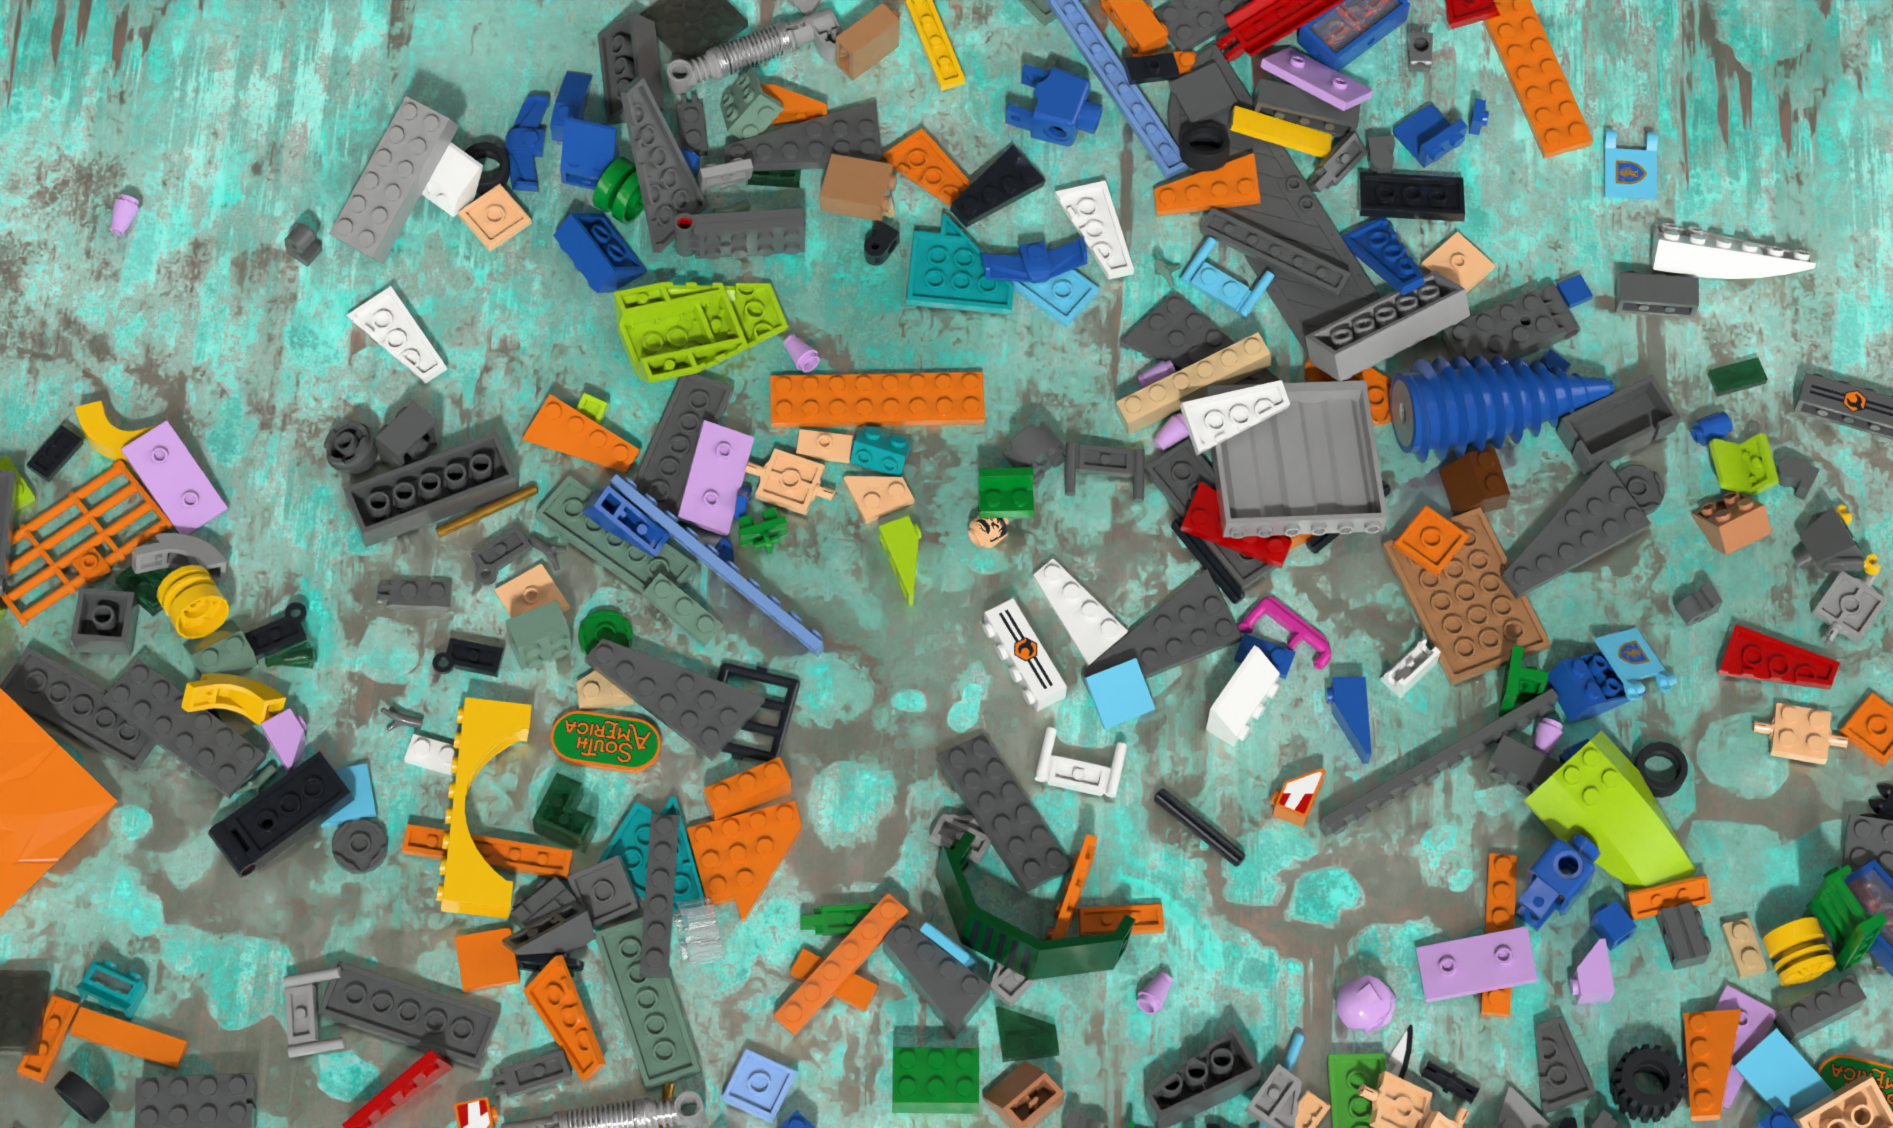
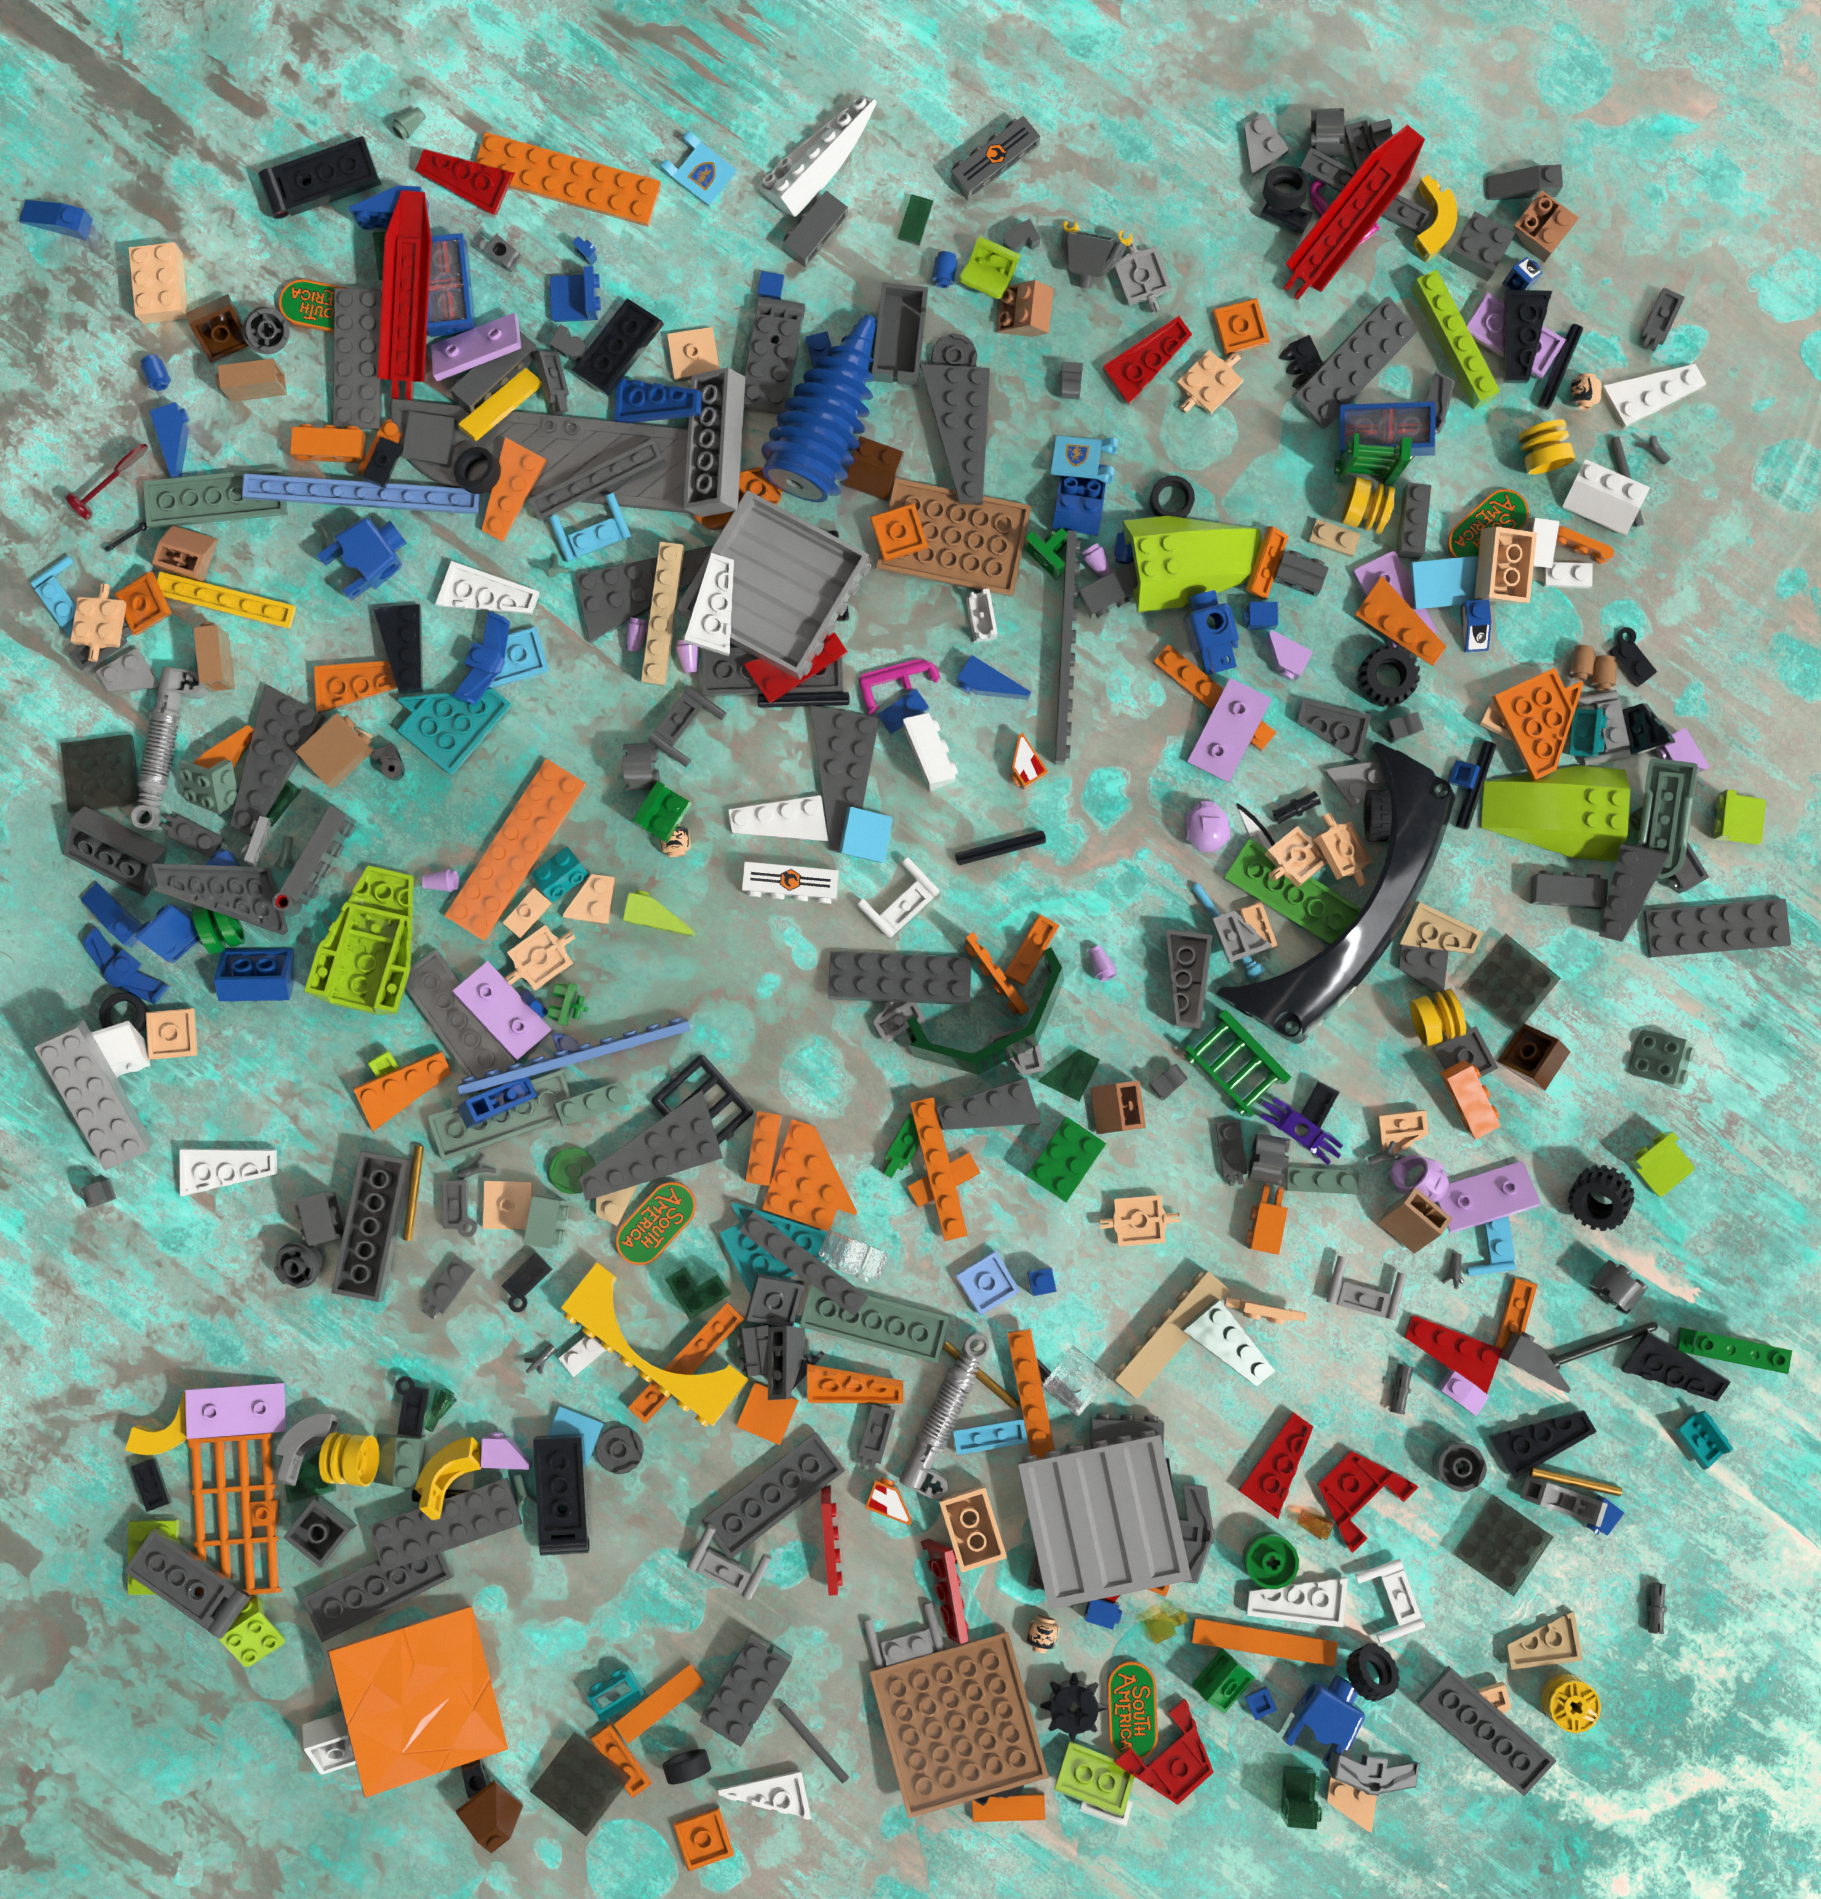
camera: 55 degrees left, 20 degrees up
medium azure tile [920,922,978,971] -> none

